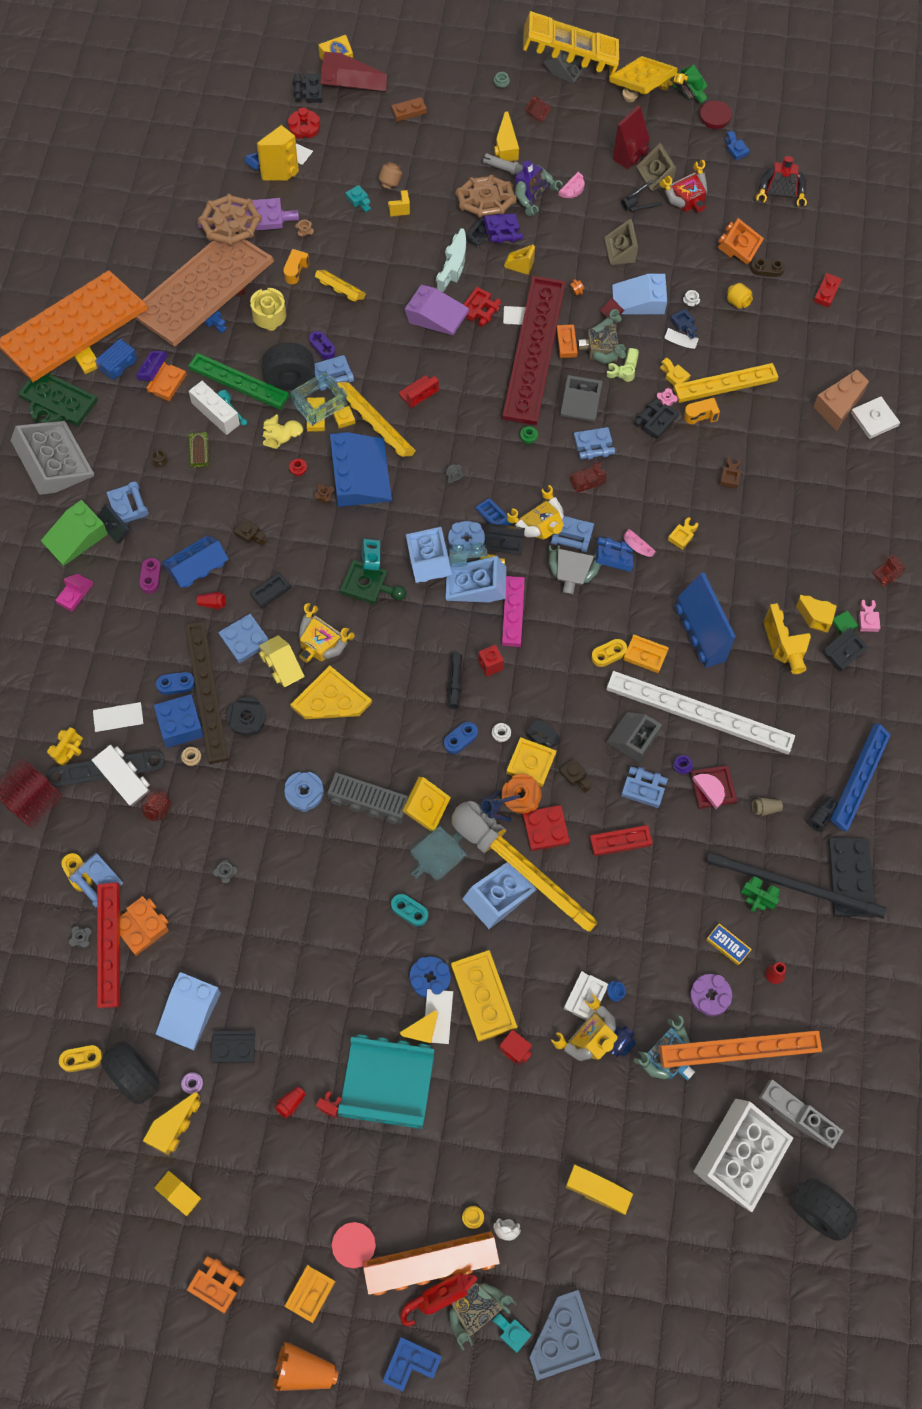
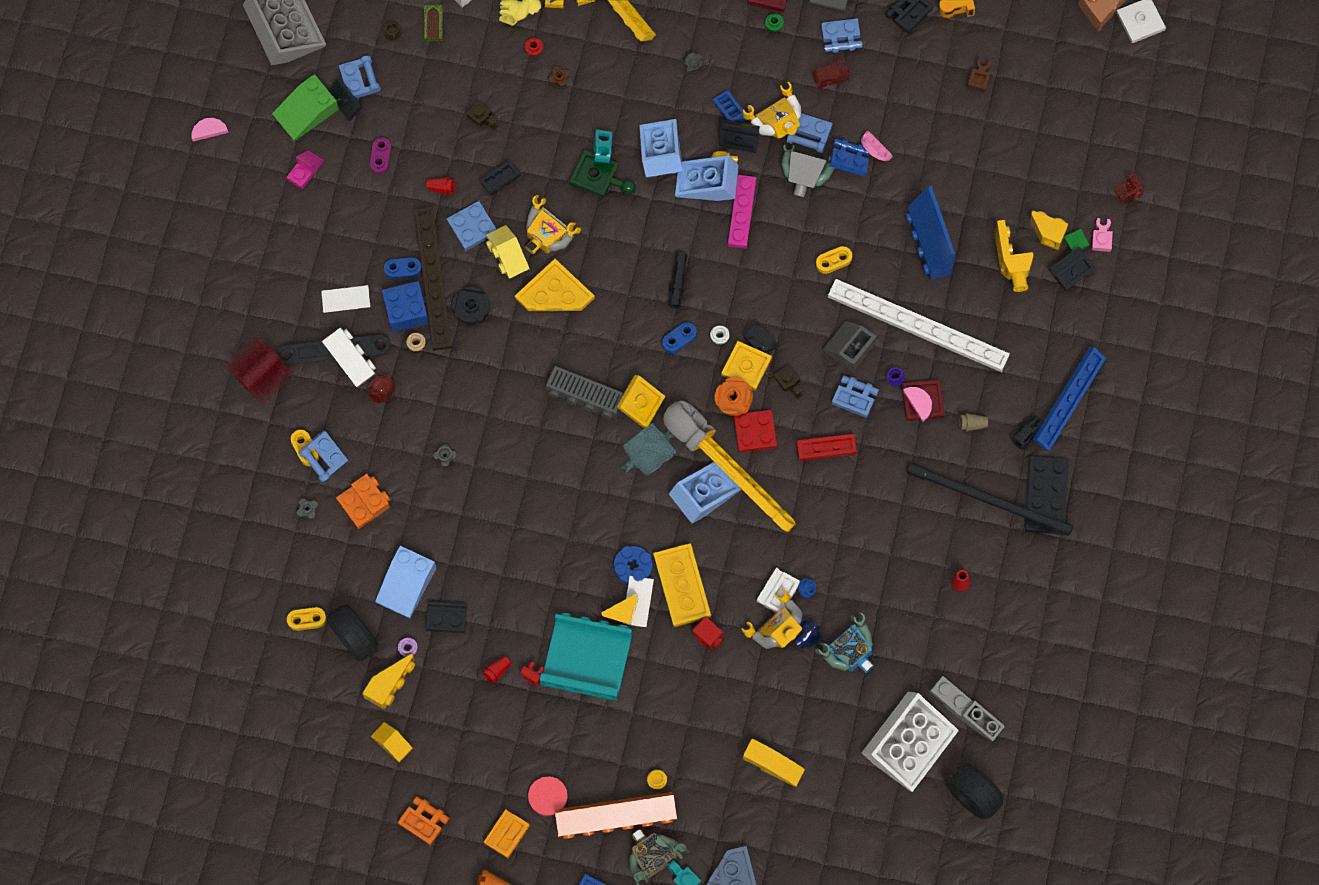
camera: 10 degrees right, 5 degrees up
yellow hips [47,727,83,766] -> none
red plate [97,882,120,1009] -> none
blue slope [161,535,229,588] -> none
medium blue plate [284,772,324,812] -> none
blue slope [330,432,392,507] -> none
teal plate [391,894,428,927] -> none
red plate [400,1272,478,1326] -> none
medium blue plate [448,521,485,557] -> none
clear light blue plate [449,542,487,567] -> none
red brick [478,645,504,677] -> none
dark blue plant [481,790,520,822] -> none
white plate [494,1218,521,1240] -> none
light orange plate [623,634,669,674] -> none
orange plate [659,1031,822,1068] -> none
yellow plate [668,518,698,550] -> none
medium lavender plate [690,974,732,1017] -> none
tile [706,924,752,966] -> none
green hips [741,876,780,912] -> none

